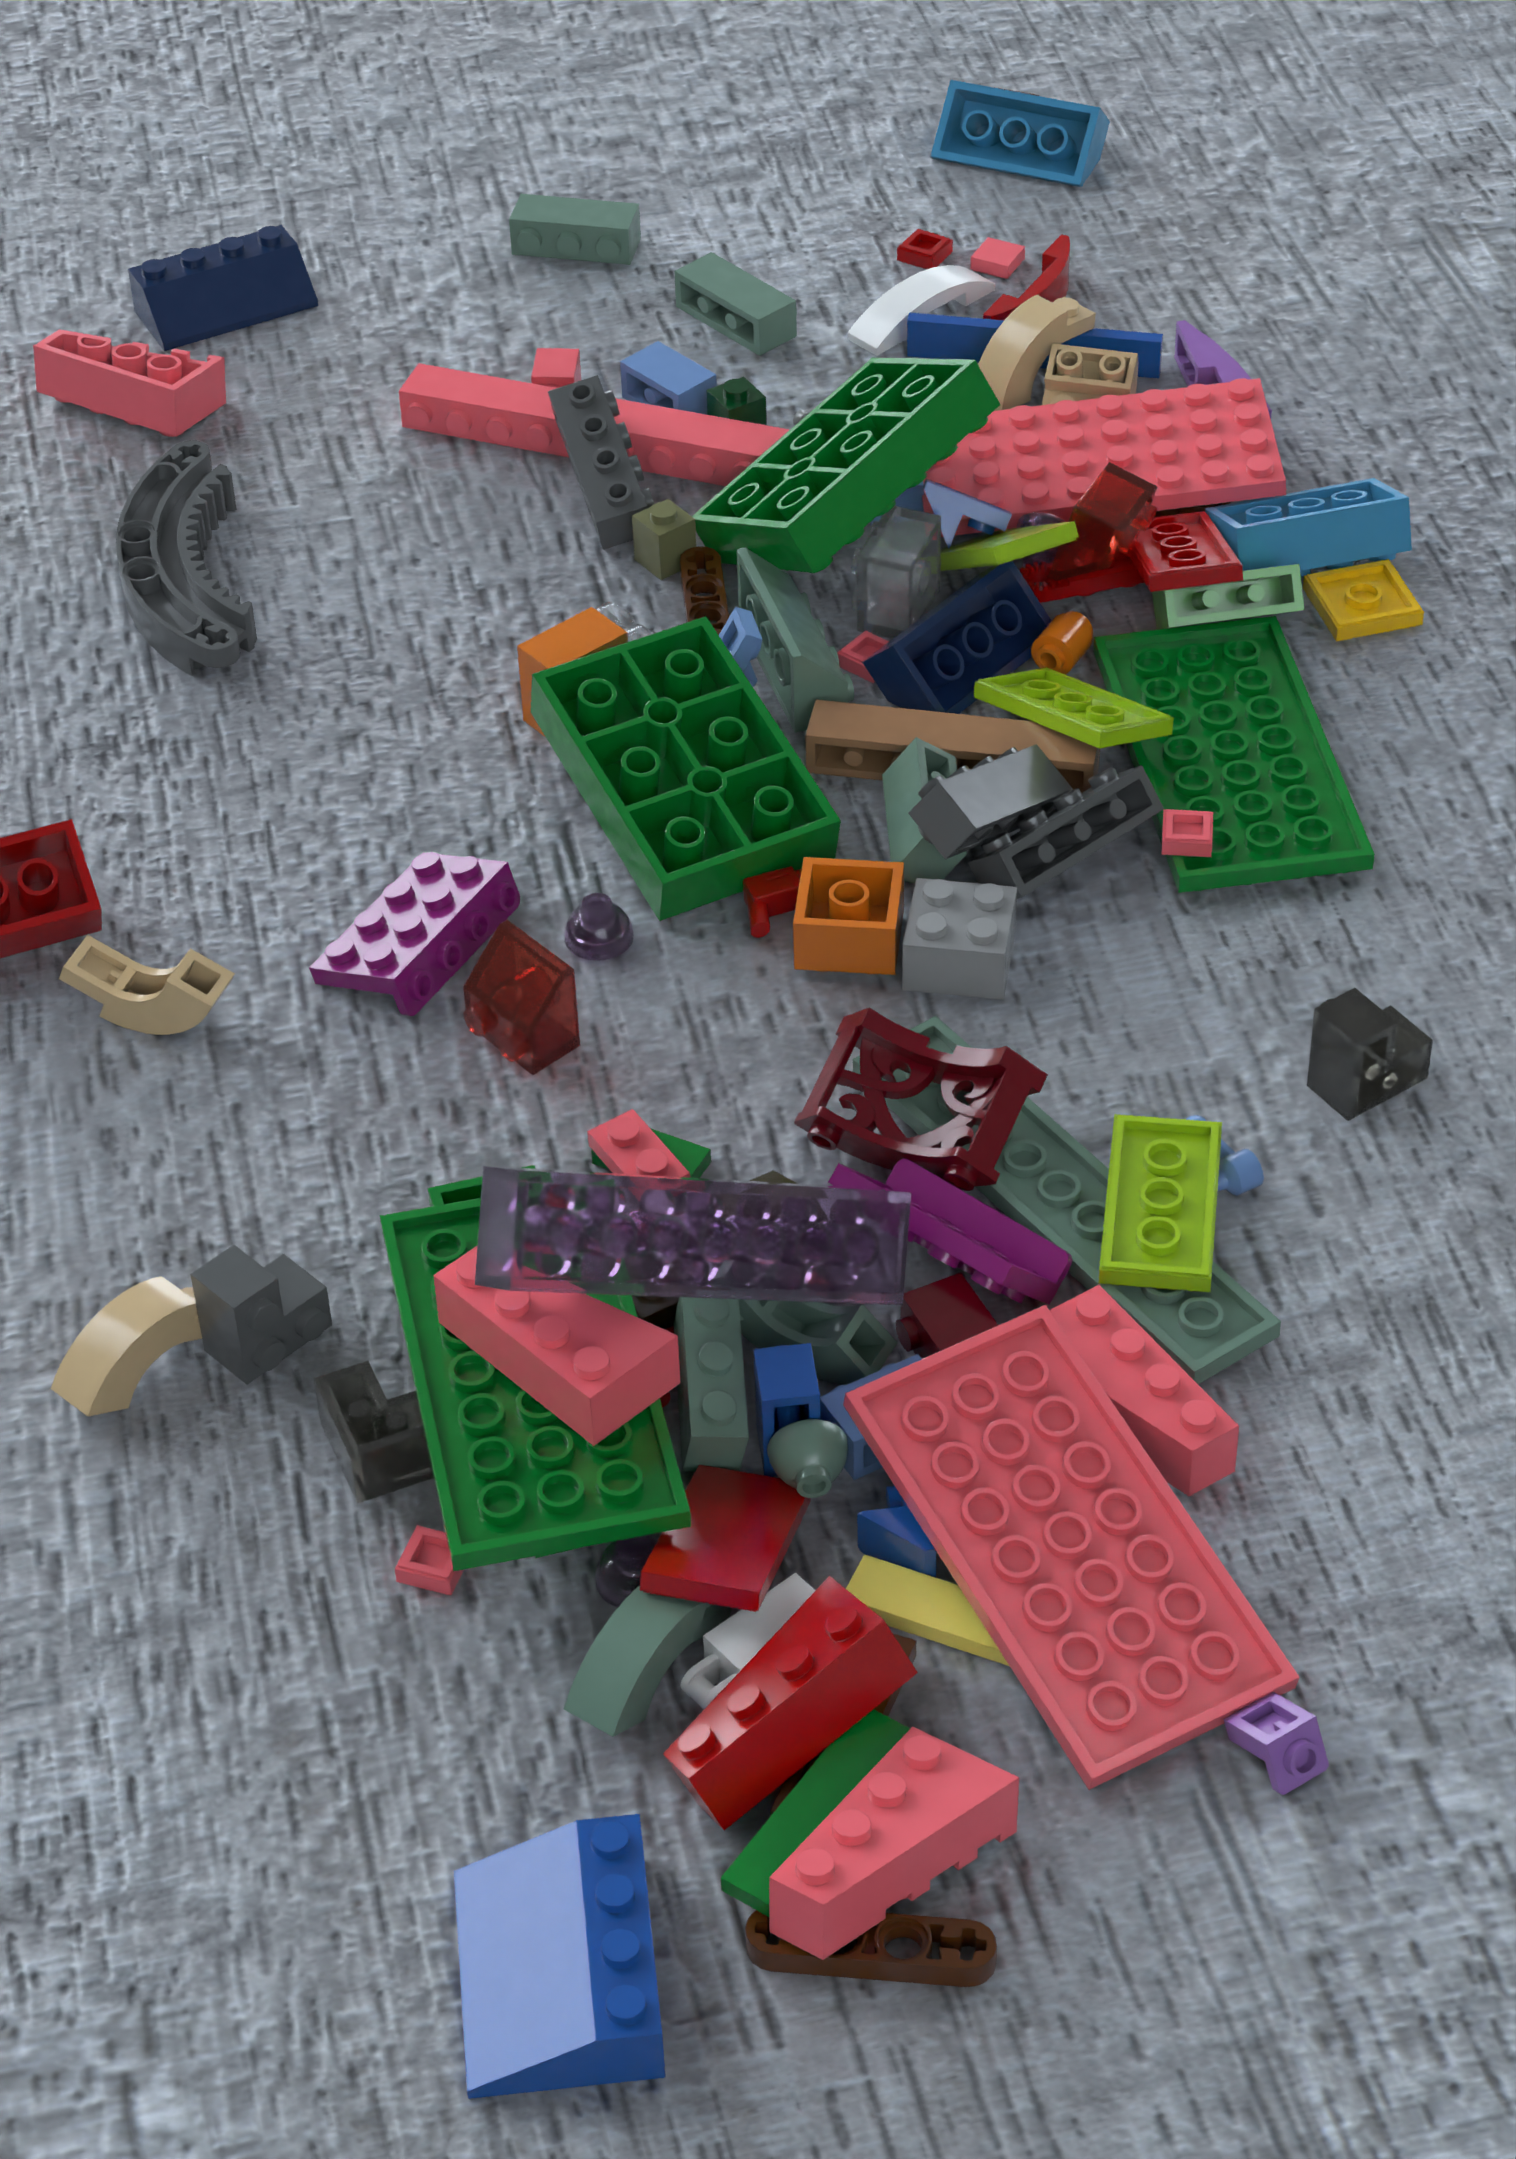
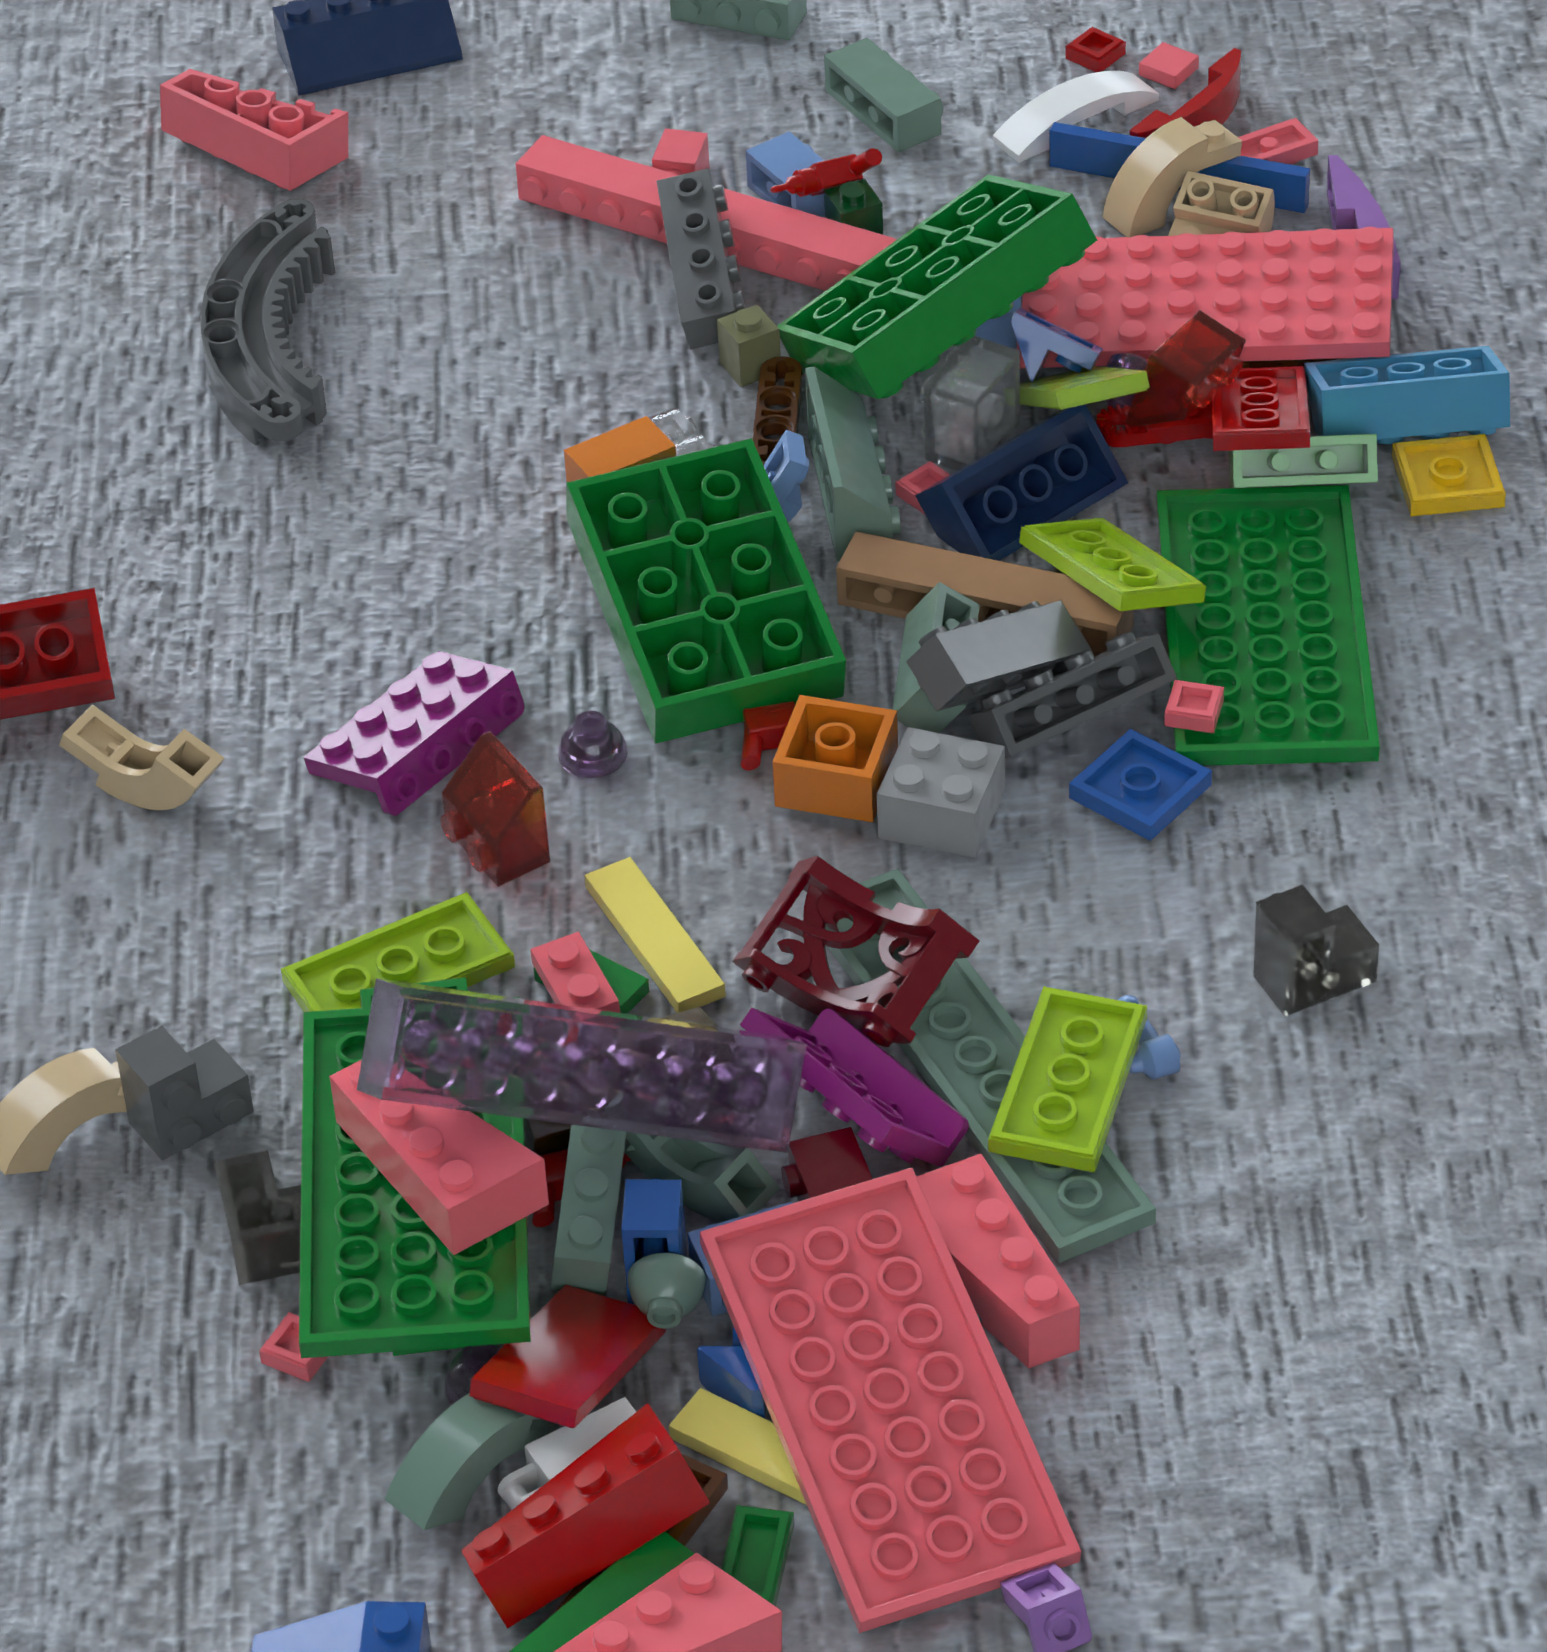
camera: 10 degrees right, 0 degrees up
orange brick [1031,611,1093,675] -> none
none -> lime tile [281,892,515,1012]
none -> light yellow tile [584,857,726,1013]
none -> green tile [721,1505,795,1606]
none -> red piece [770,148,882,197]
none -> blue plate [1069,728,1212,841]
none -> coral plate [1238,118,1318,165]

